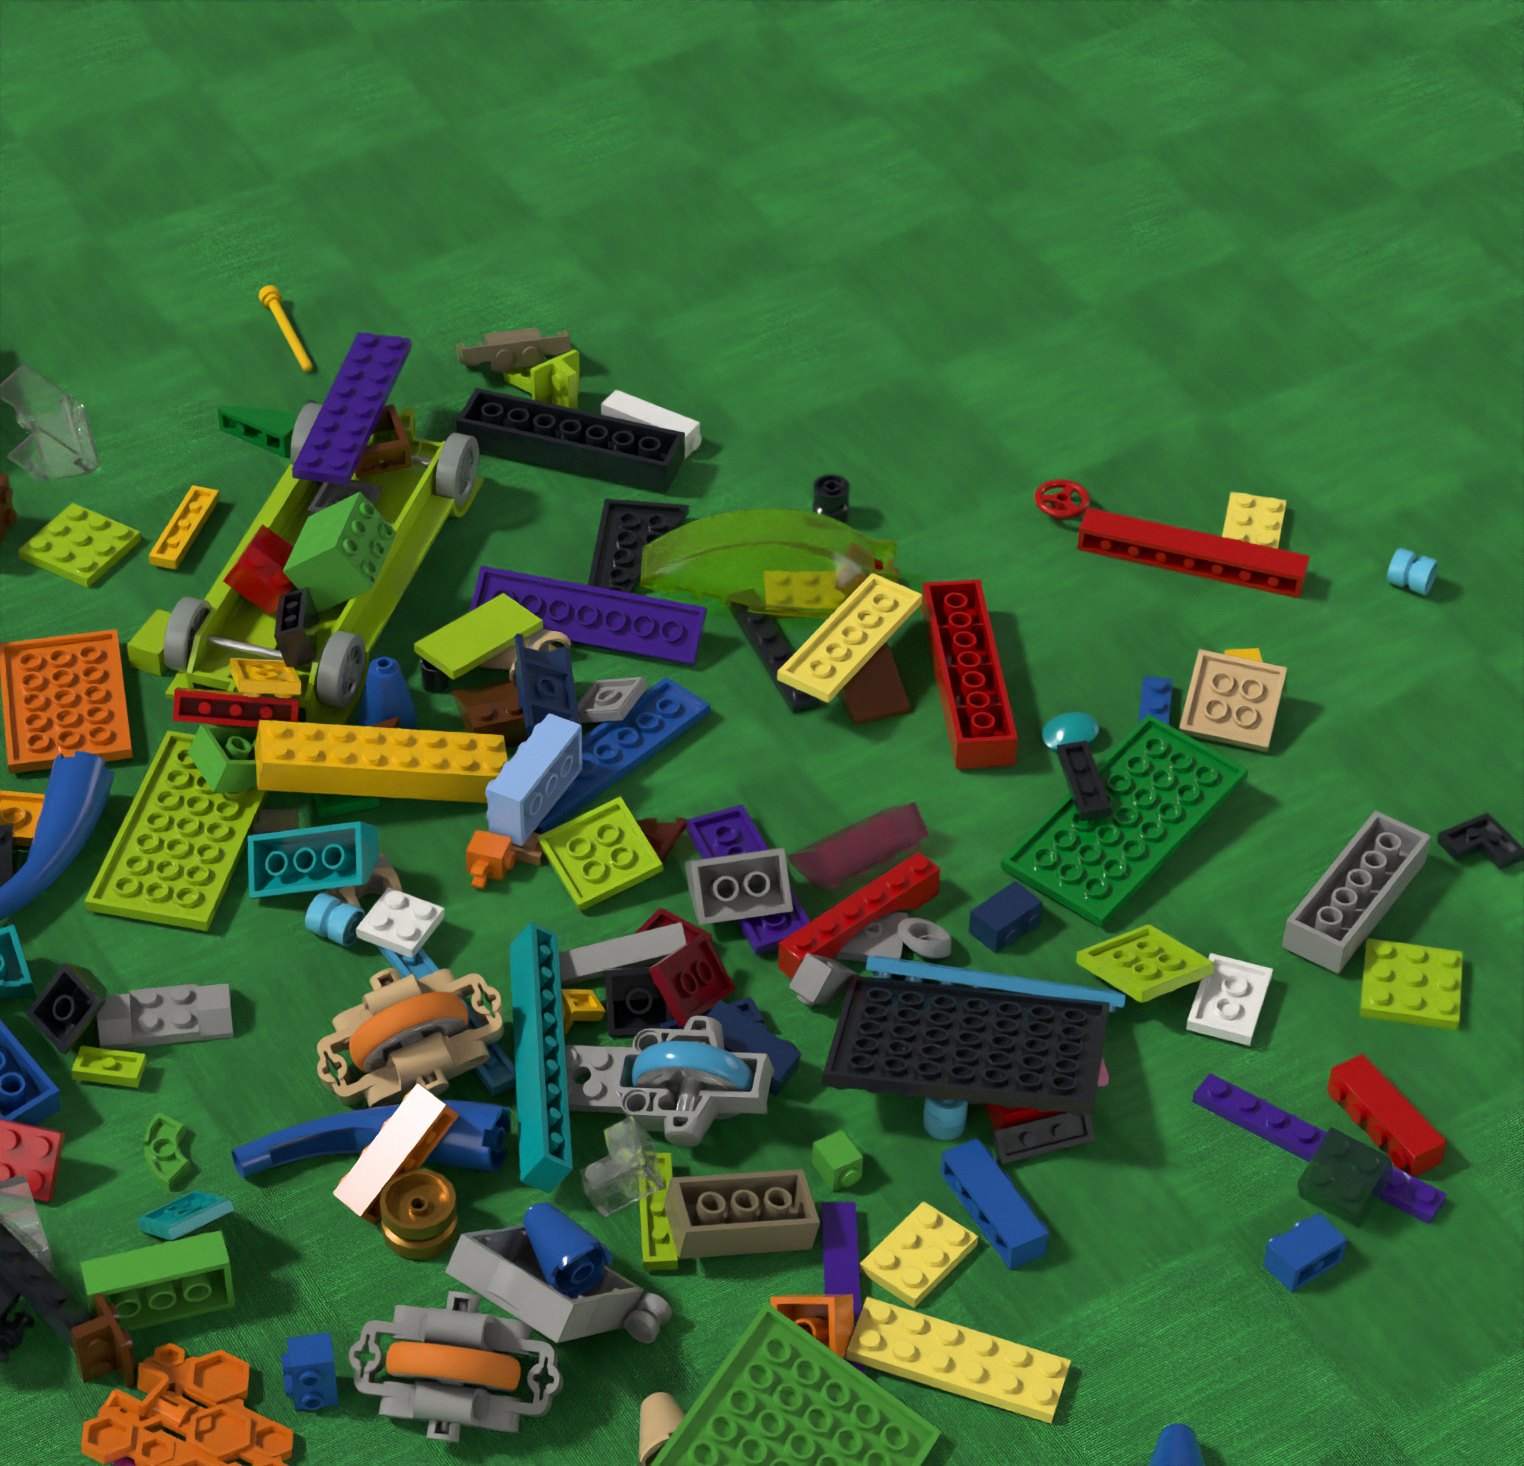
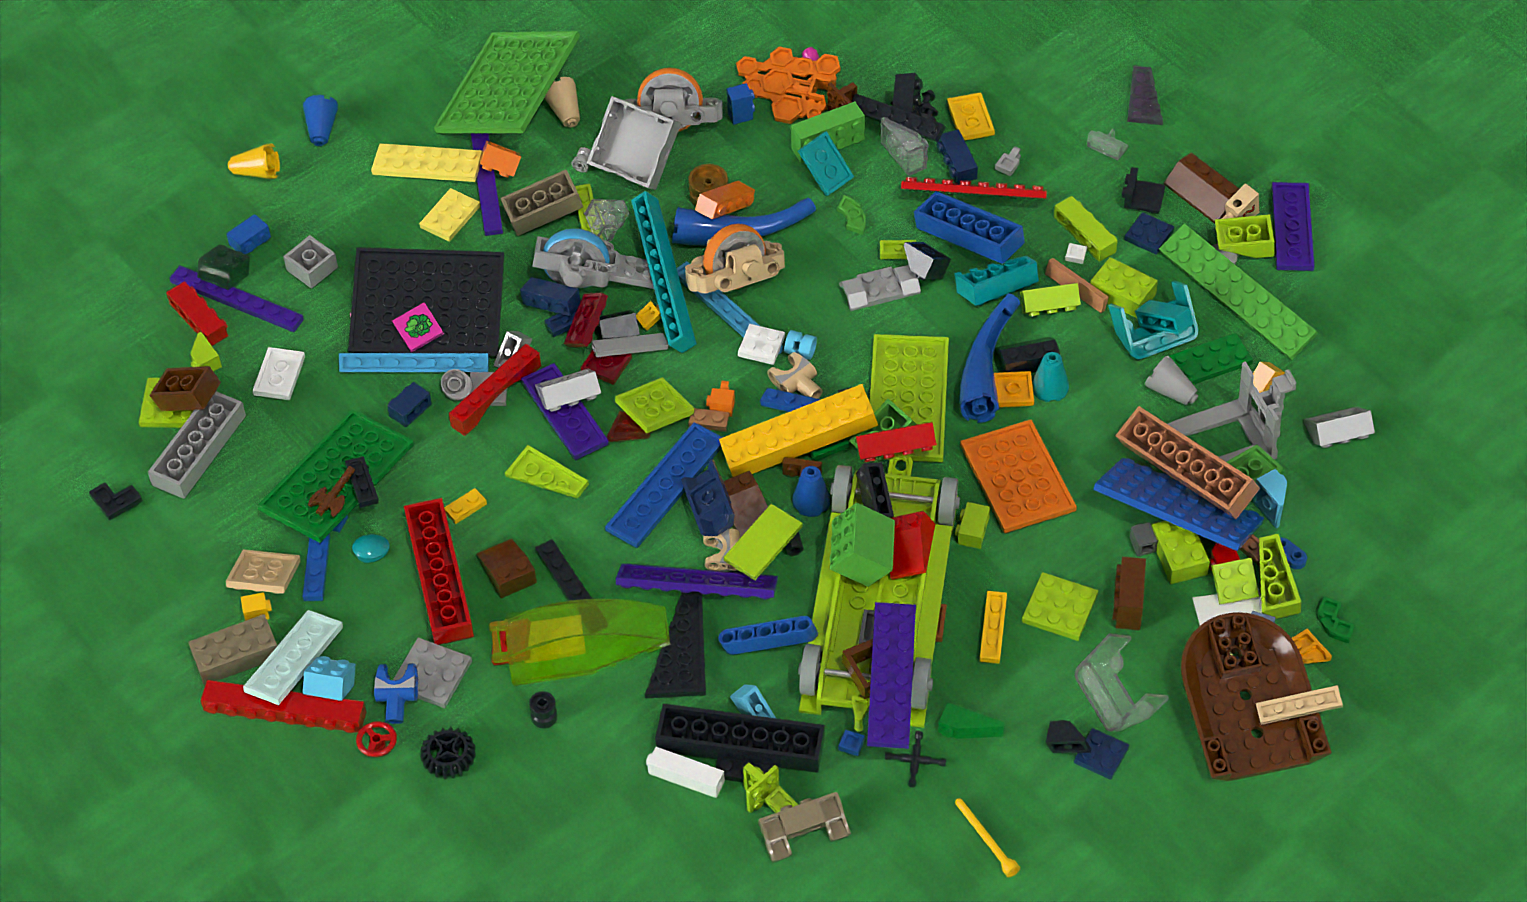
camera: 175 degrees right, 10 degrees up
yellow plate [229,658,301,699] -> none
teal slope [248,821,379,899] -> none
light blue brick [485,713,582,846] -> none
blue cone [523,1202,612,1299] -> none
light grey plate [577,677,648,723] -> none
light yellow plate [777,573,922,703] -> none
clear pink slope [787,802,929,890] -> none
bright green brick [812,1130,863,1192] -> none
blue brick [940,1138,1049,1270] -> none
lime plate [1076,924,1214,1003] -> none
light yellow plate [1222,492,1286,549] -> none
medium azure wheel [1387,547,1439,595] -> none
none -> reddish brown brick [149,366,221,411]
none -> dark tan brick [188,614,277,686]
none -> lime slope [190,332,222,371]
none -> yellow cone [228,143,280,179]
none -> light aqua plate [243,610,343,705]
none -> light grey brick [283,235,338,289]
none -> medium azure brick [303,656,356,701]
none -> reddish brown piece [308,466,355,517]
none -> blue connector [374,663,419,724]
none -> dark pink tile [392,303,444,353]
none -> light grey plate [393,638,472,708]
none -> black gear [420,726,476,780]
none -> yellow plate [444,488,487,524]
none -> lime wing [505,445,589,499]
none -> blue beam [718,616,818,655]
none -> medium azure slope [730,684,776,718]
none -> blue plate [760,388,821,412]
none -> blue plate [838,729,865,756]
none -> black slope [1046,720,1091,753]
none -> dark blue plate [1074,728,1130,780]

